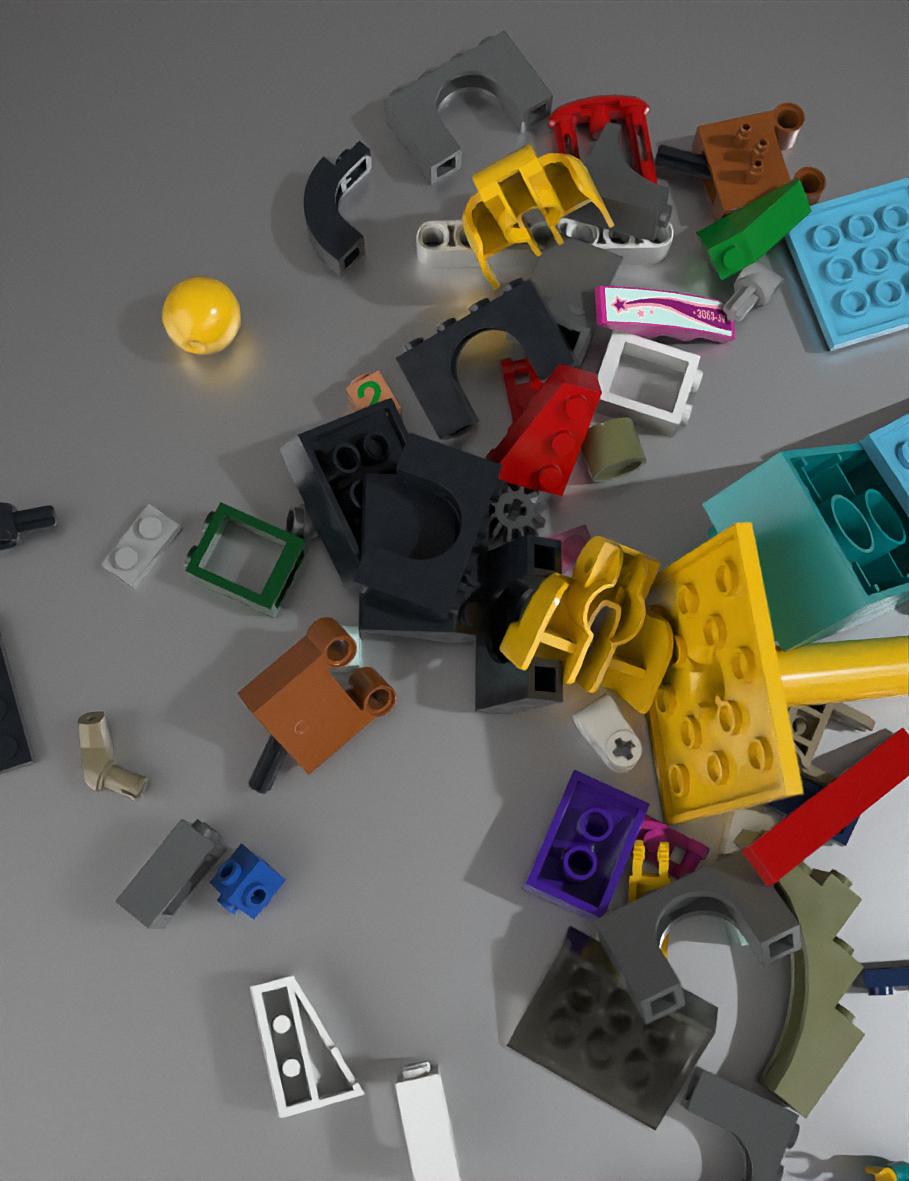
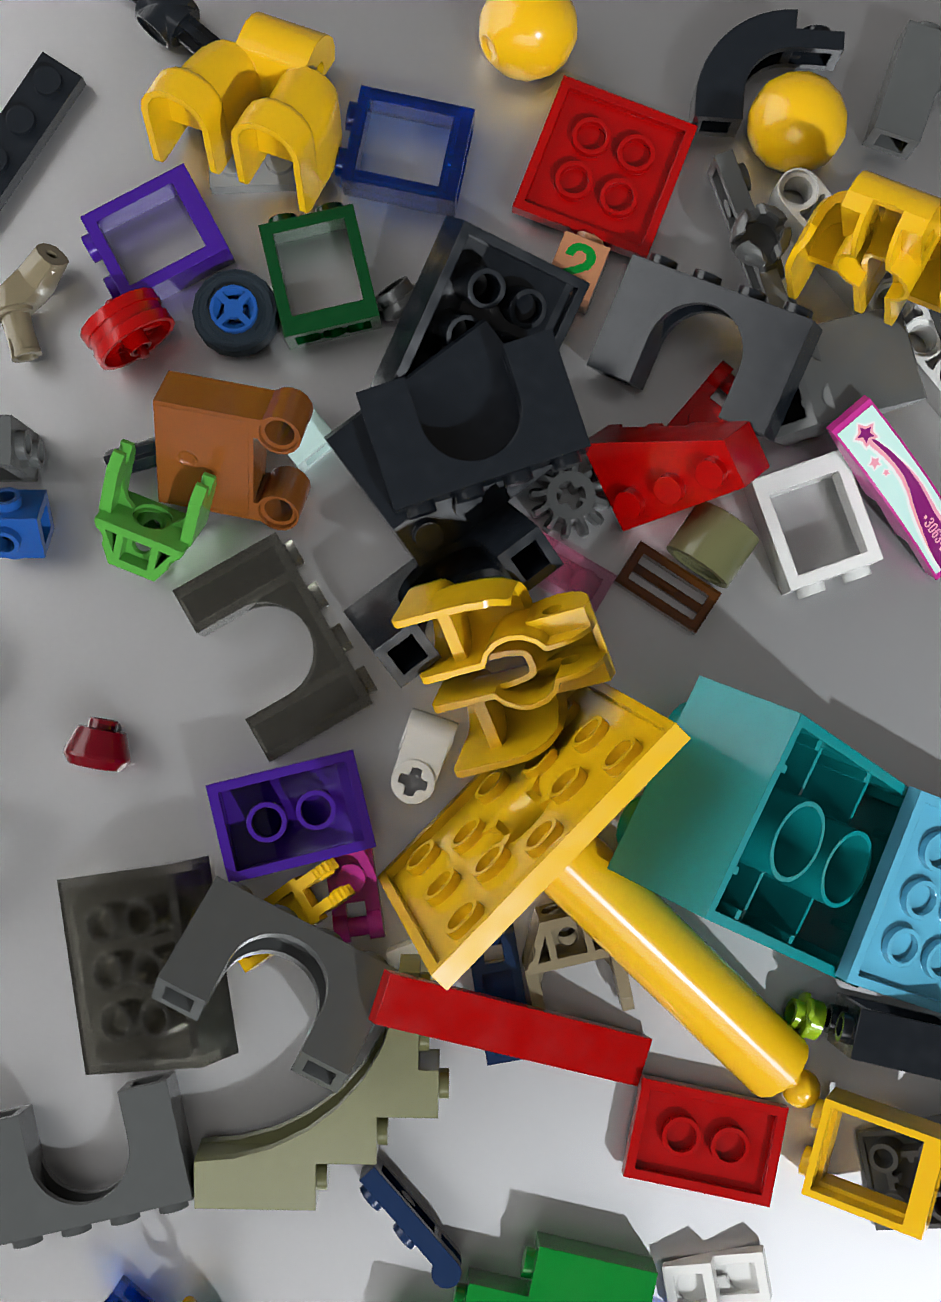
camera: 50 degrees right, 10 degrees up
none -> dark red cone [63,717,131,772]
none -> dark purple window [80,163,235,301]
none -> red wheel [80,287,175,370]
none -> bright green piece [94,439,217,582]
none -> yellow piece [141,11,342,214]
none -> clear smoke arch [173,532,378,762]
none -> black wheel [192,269,280,358]
none -> clear blue window [335,85,475,217]
none -> red plate [512,75,698,259]
none -> reddish brown tile [613,541,722,635]
none -> dark grey plate [707,149,797,308]
none -> yellow piece [747,71,847,174]

